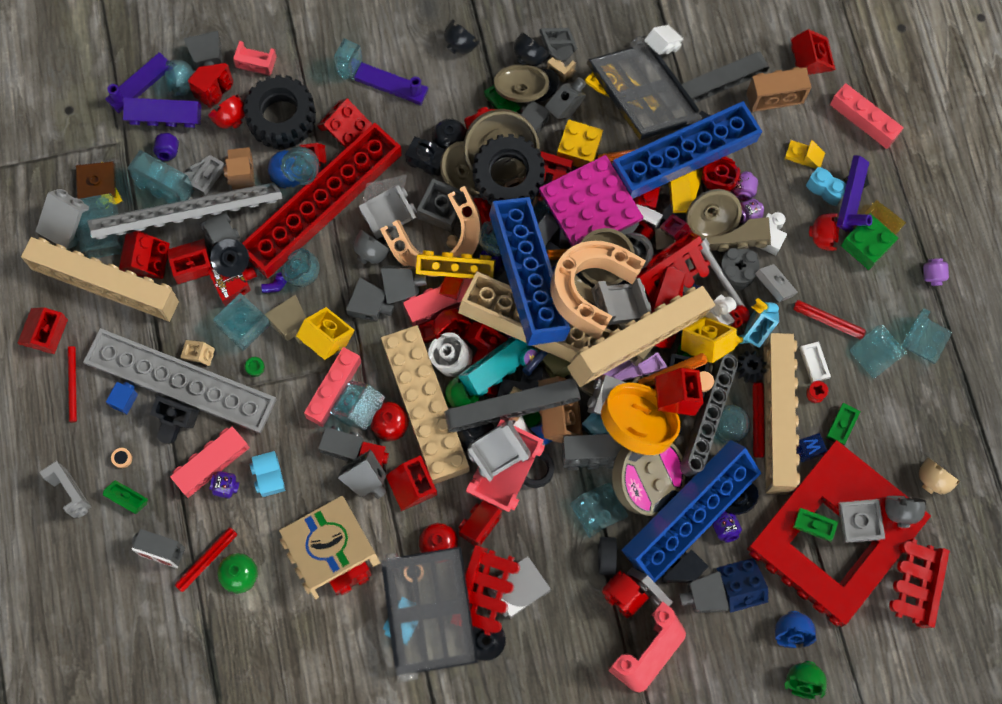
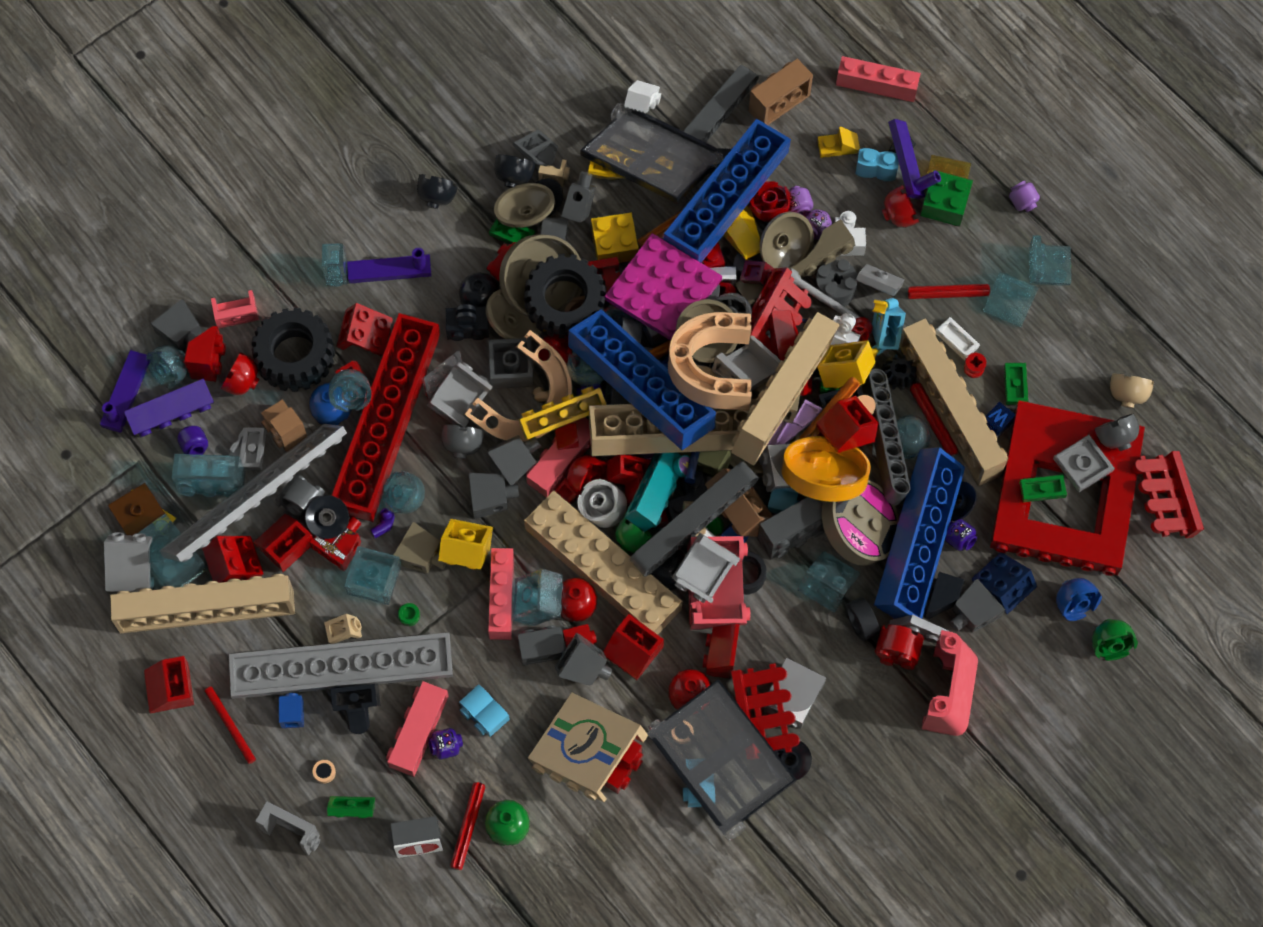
camera: 25 degrees left, 5 degrees down
red slope [790,29,836,75] -> none

